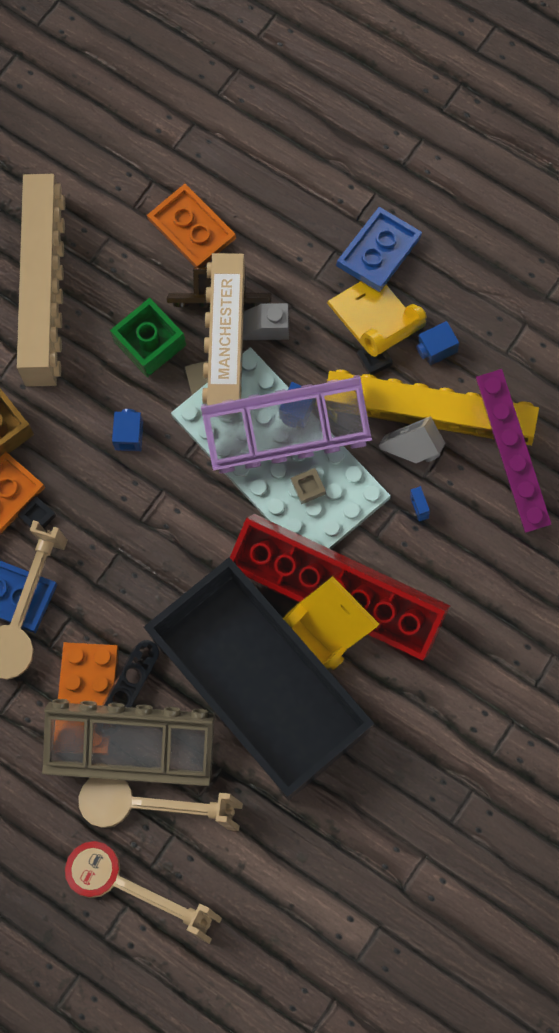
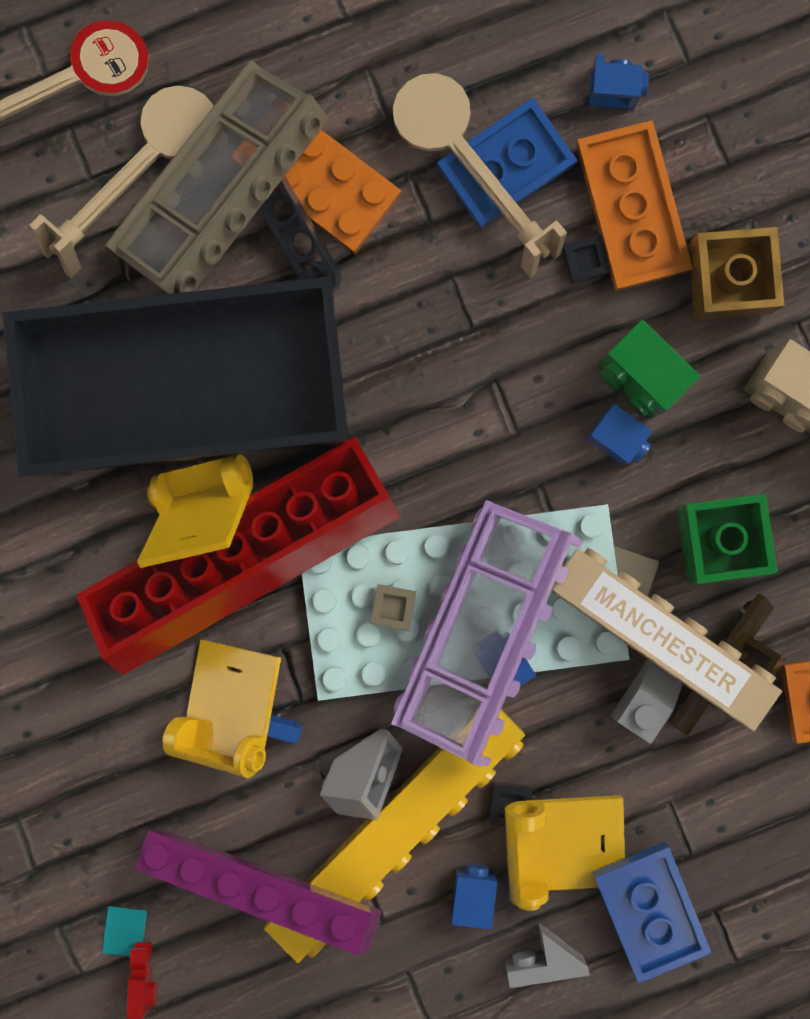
camera: 115 degrees right, 15 degrees up
none -> yellow door [163,640,281,778]
none -> light grey slope [504,923,590,988]
none -> green brick [596,319,701,419]

